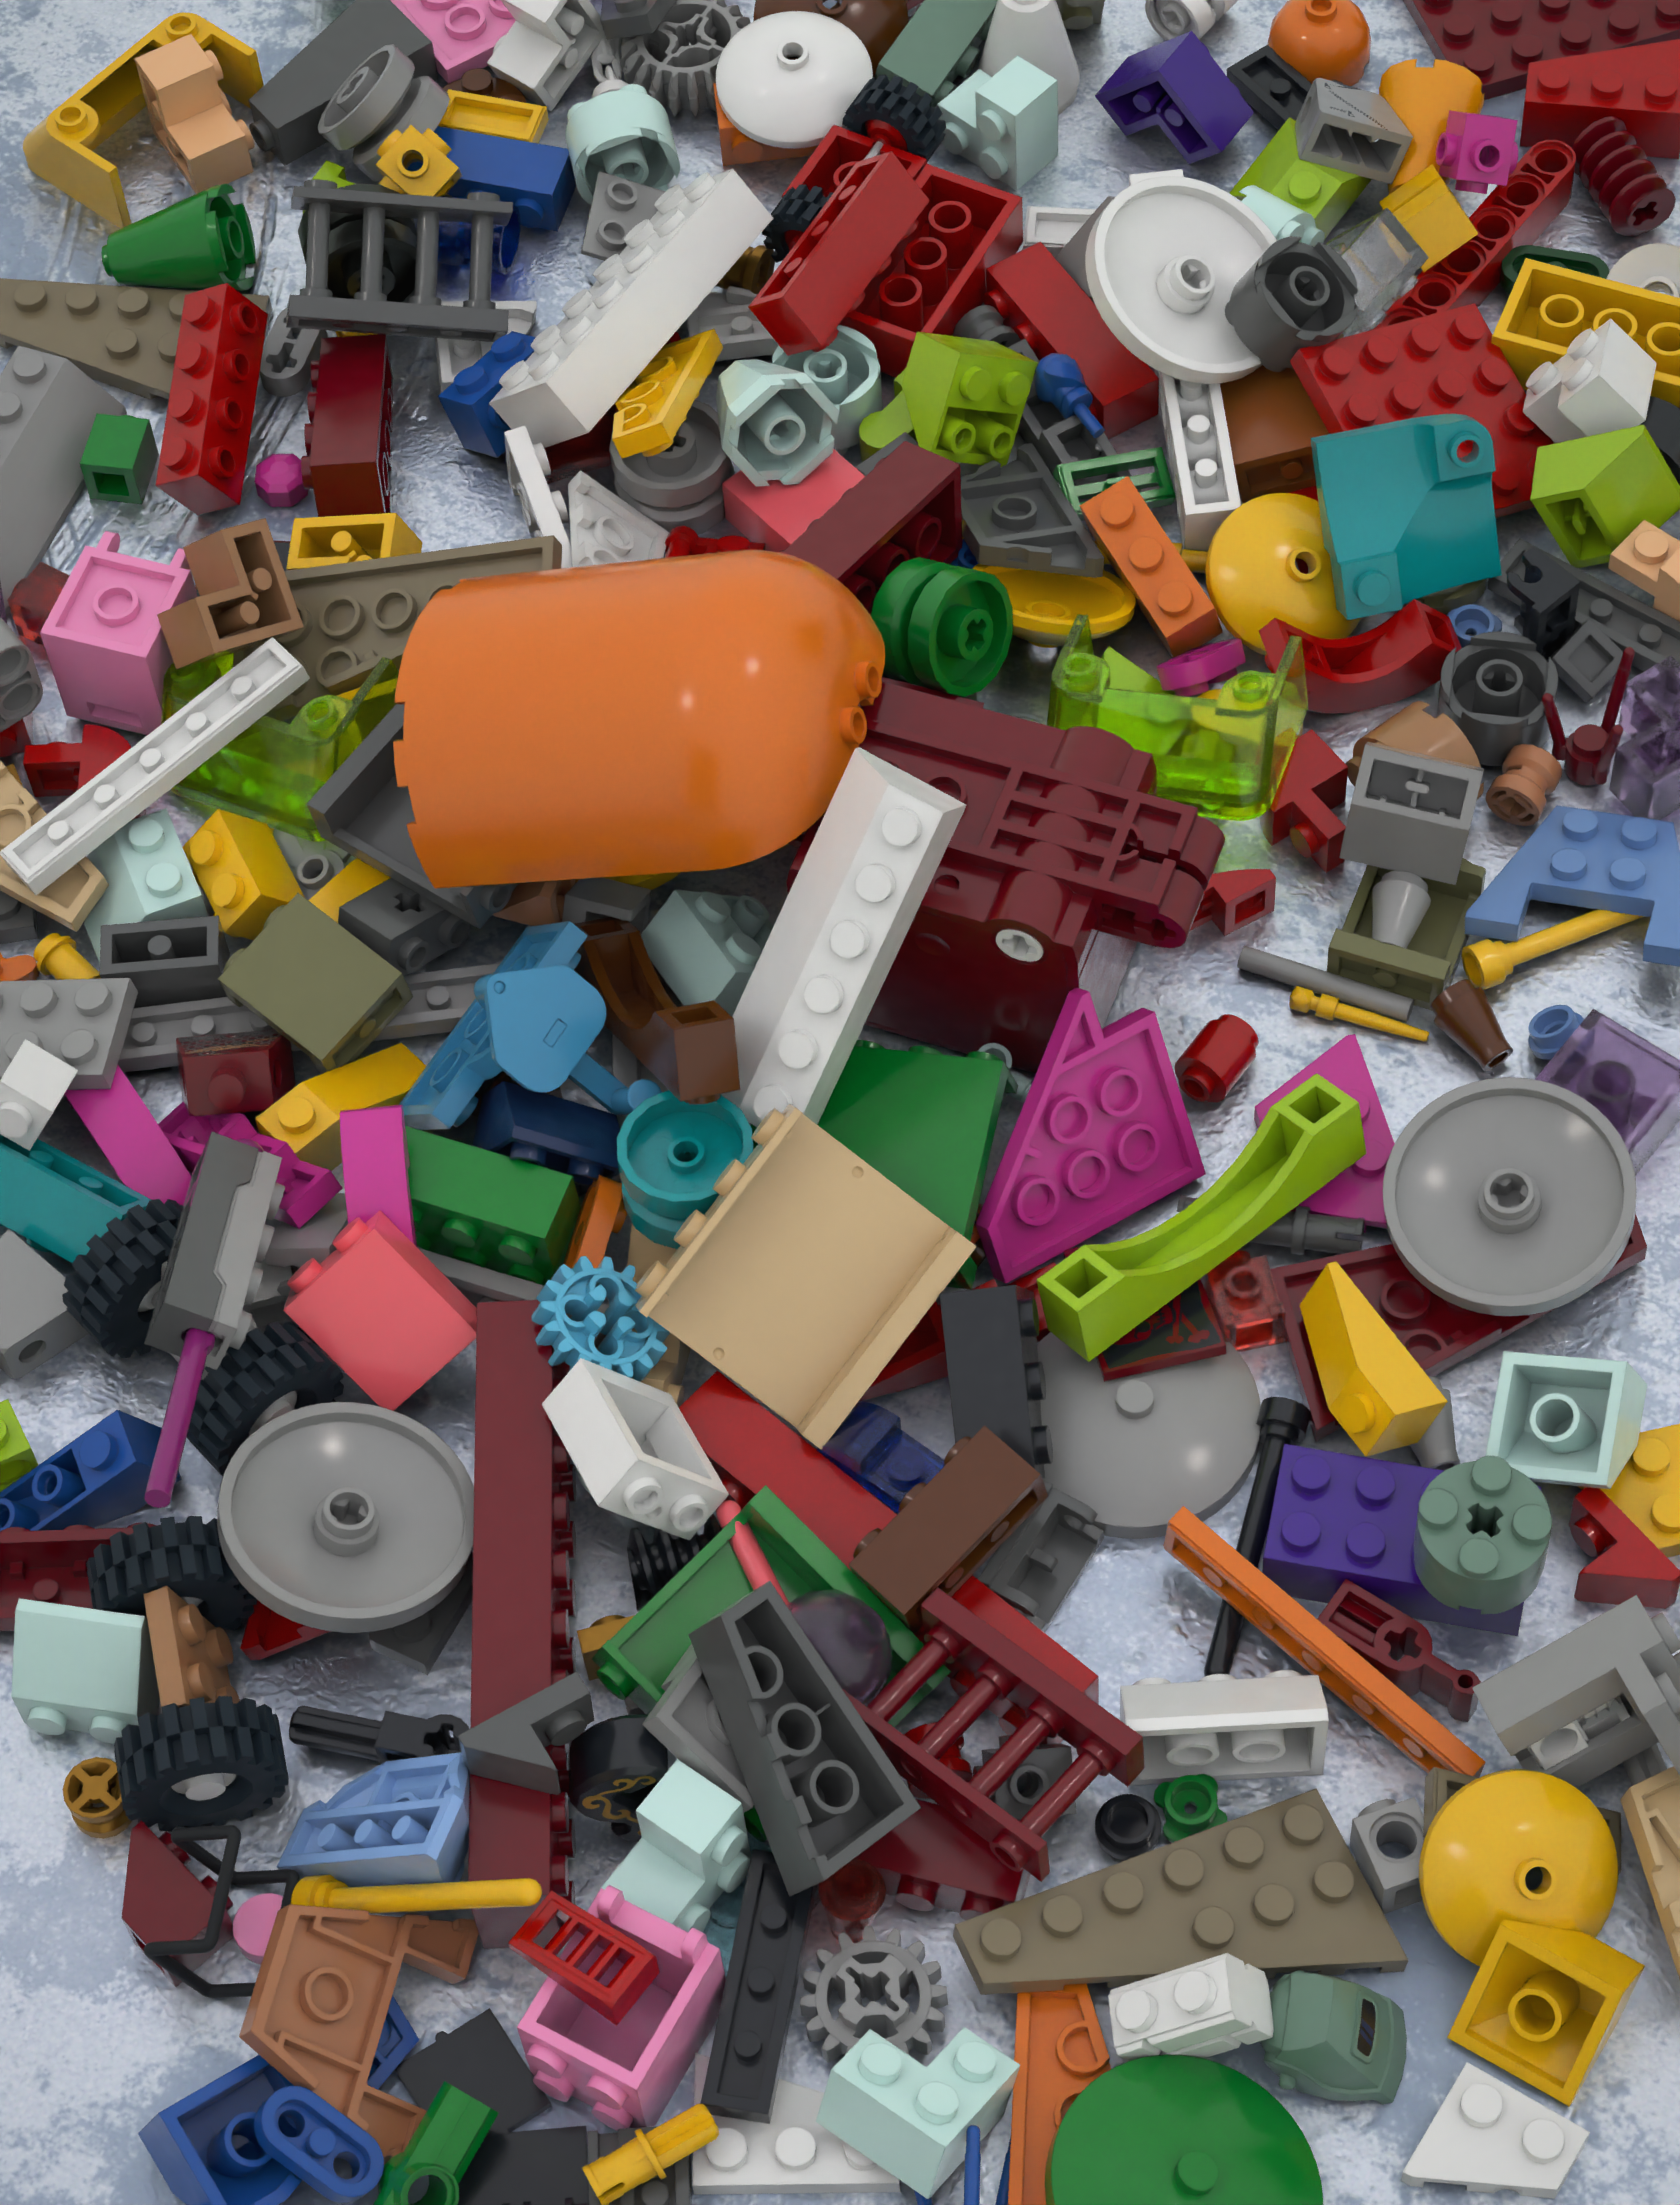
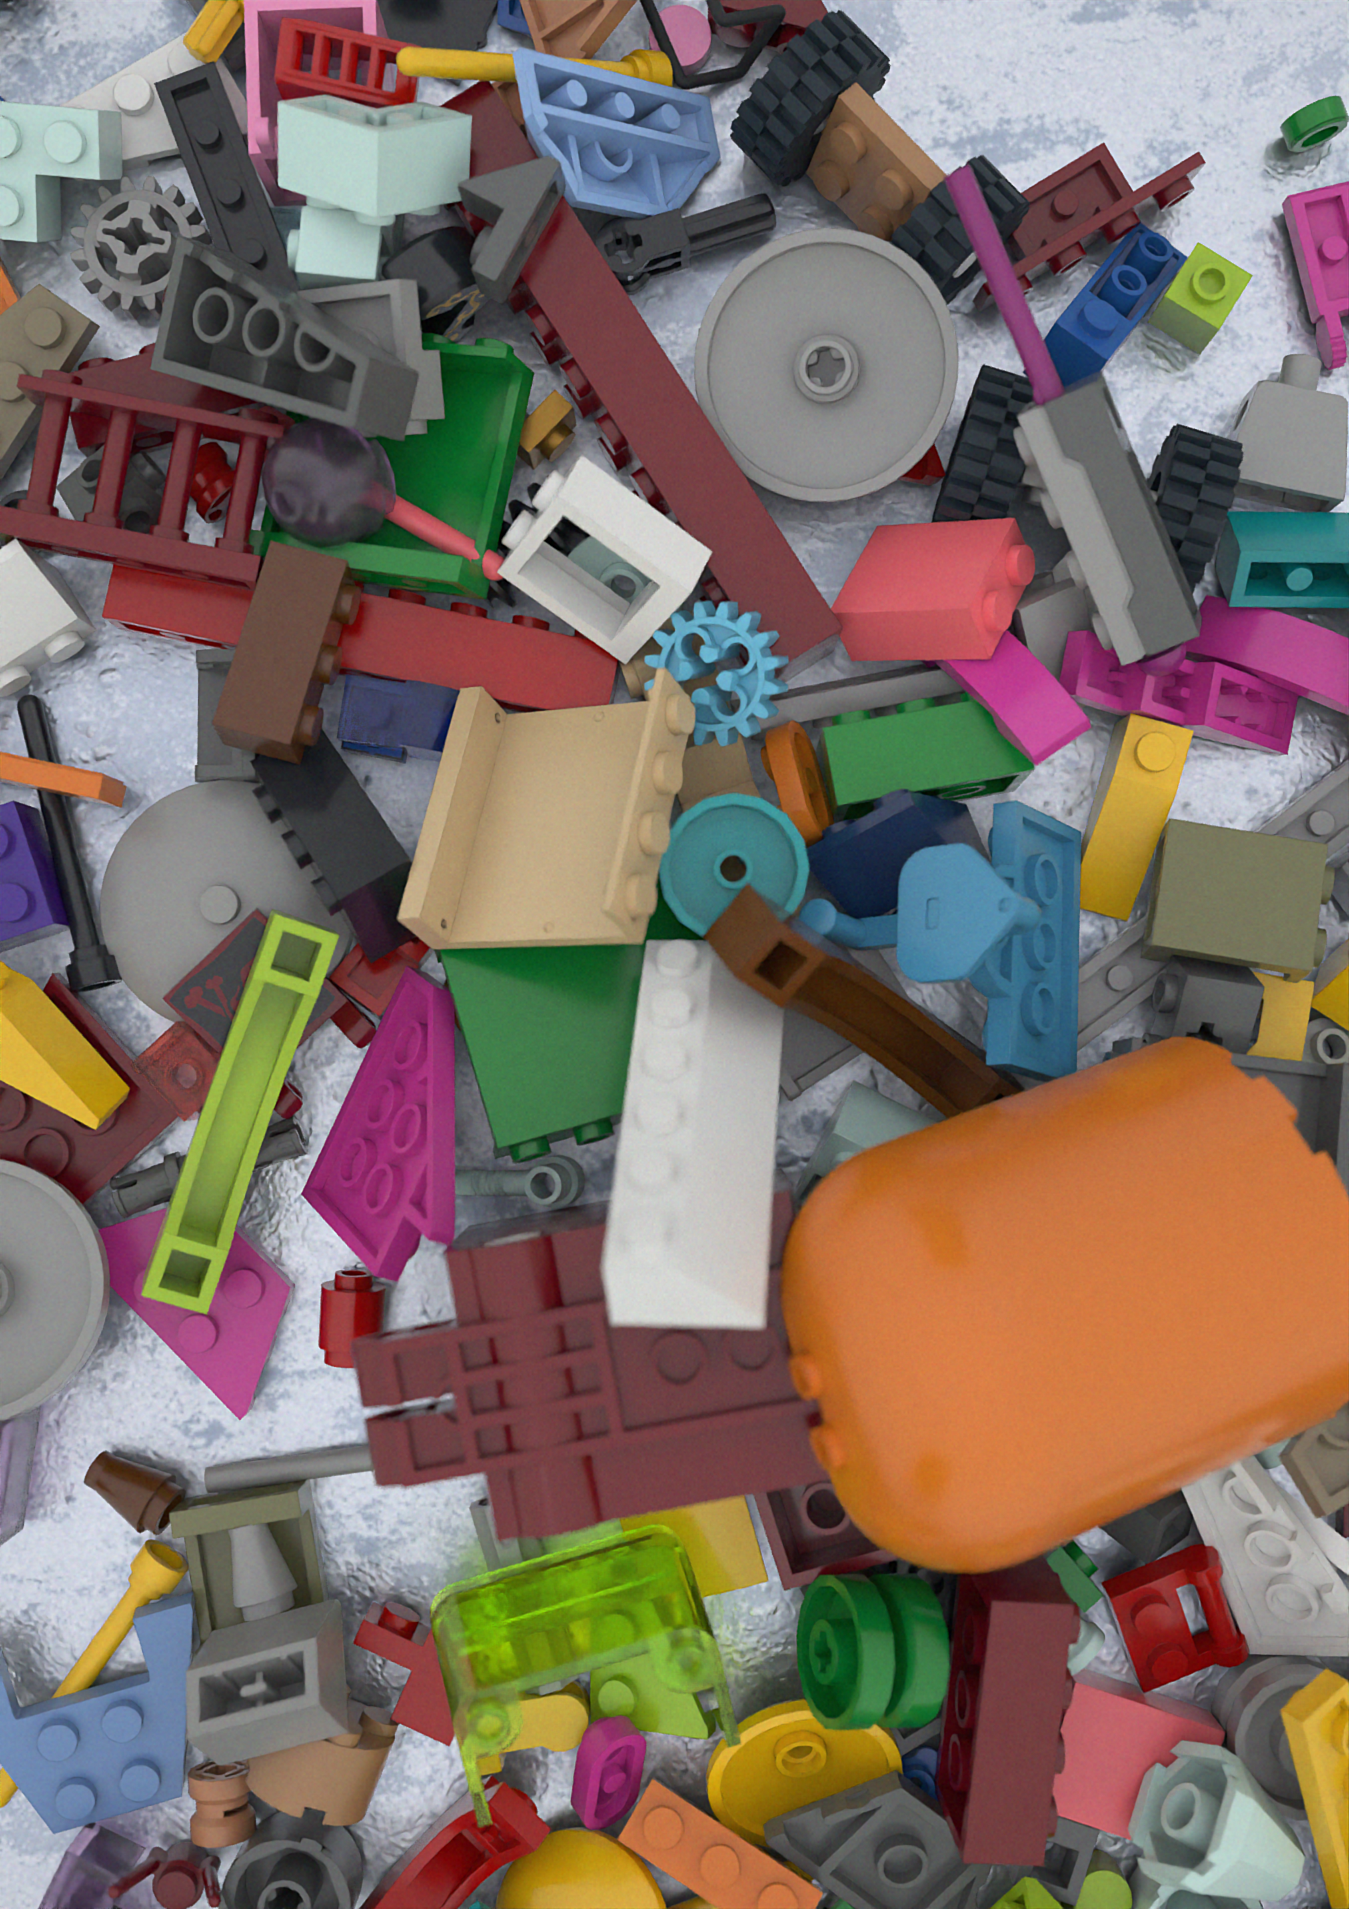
camera: 150 degrees right, 30 degrees up
light aqua slope [11,1598,160,1744] -> none
pearl gold wheel [62,1757,132,1839] -> none
dark red torso [176,1029,296,1116] -> none
red slope [1190,869,1276,937] -> none
yellow piece [1289,986,1429,1042] -> none
medium blue plate [1528,1005,1588,1060] -> none
none -> light aqua brick [278,94,472,225]

